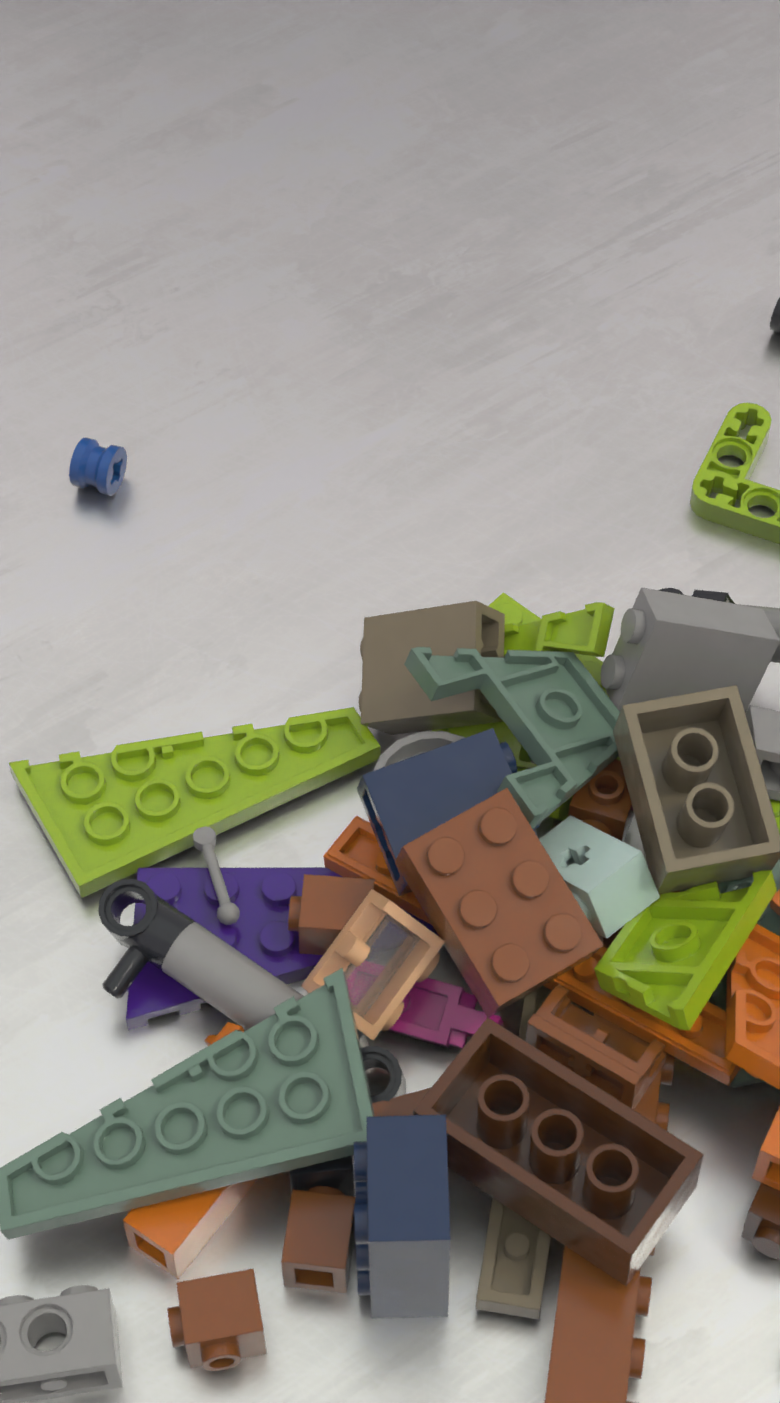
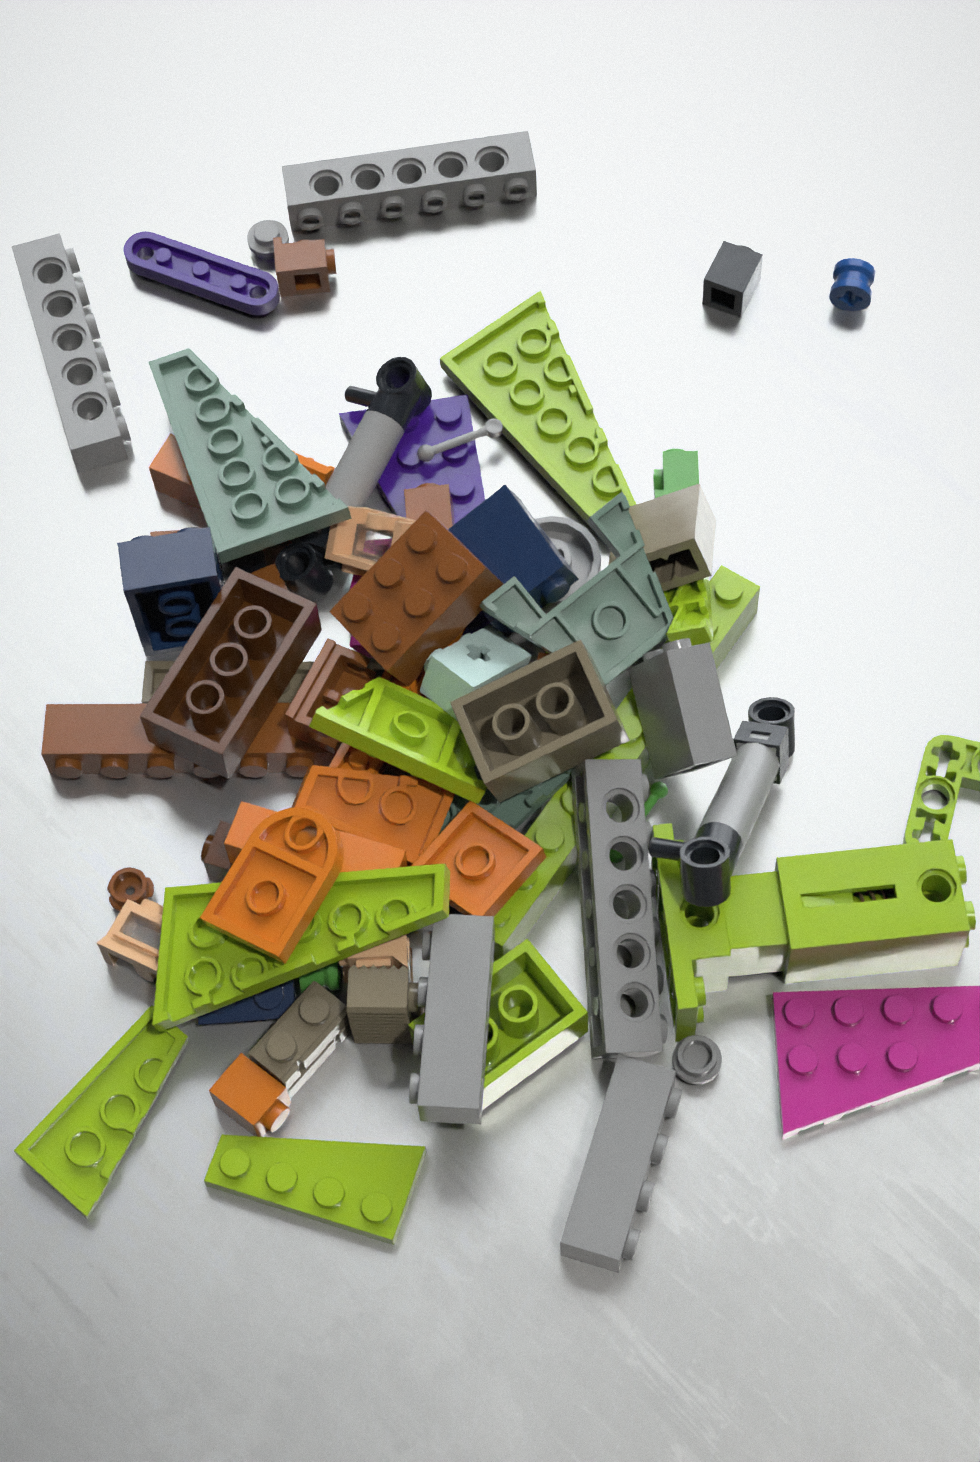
camera: 85 degrees right, 10 degrees up
dark orange brick [167,1268,267,1371] -> none
none -> bright green brick [653,448,699,498]
none -> brick [702,240,763,318]

